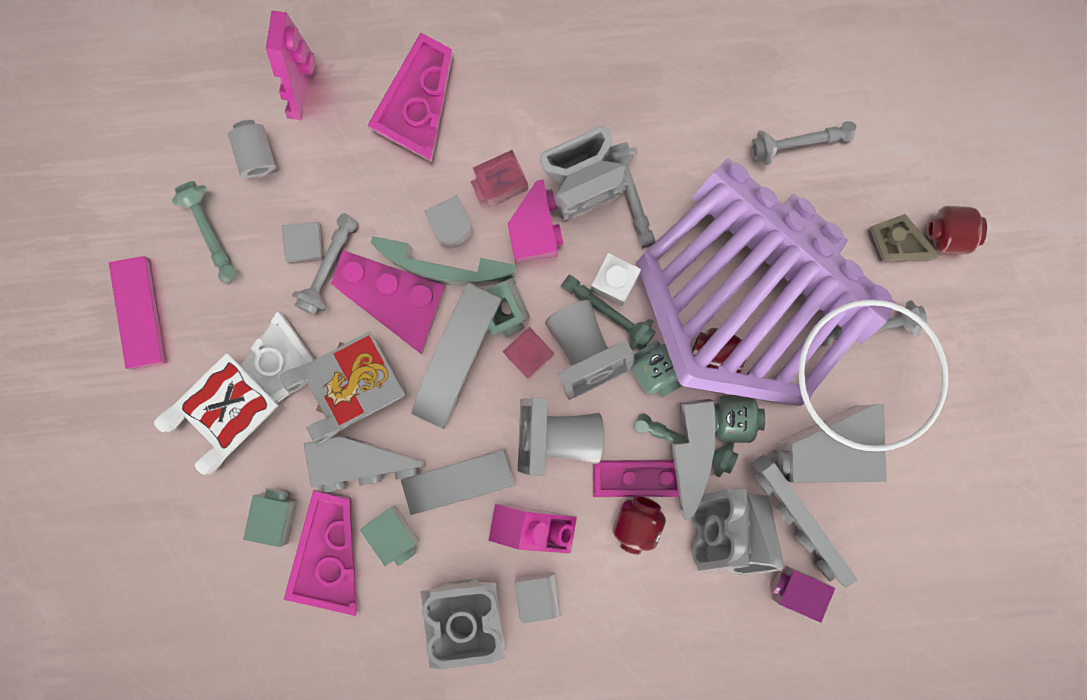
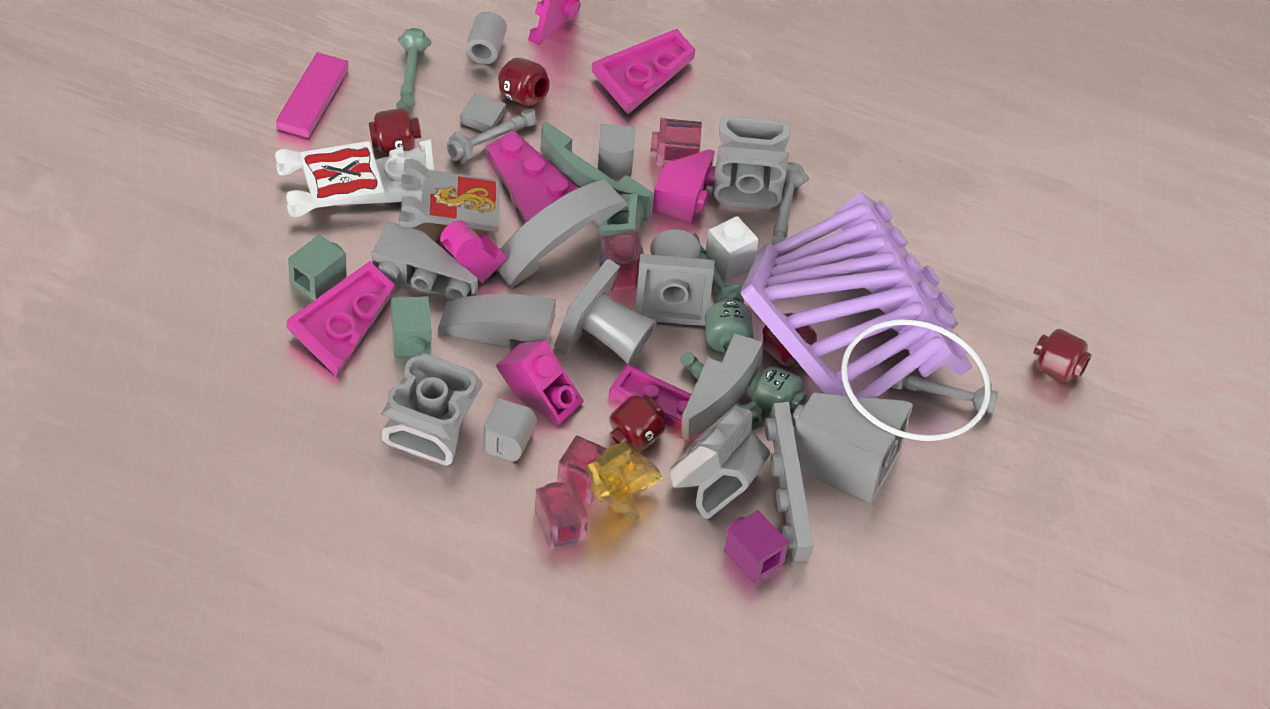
camera: 20 degrees right, 35 degrees down
light grey piece [751,121,856,165] -> none
dark tan piece [869,214,939,261] -> none
none -> dark red head [369,108,422,156]
none -> dark pink leg [440,220,508,283]
none -> dark red head [498,58,550,106]
none -> clear pink brick [534,480,589,549]
none -> clear pink brick [556,435,611,505]
none -> clear yellow bracket [586,440,663,521]

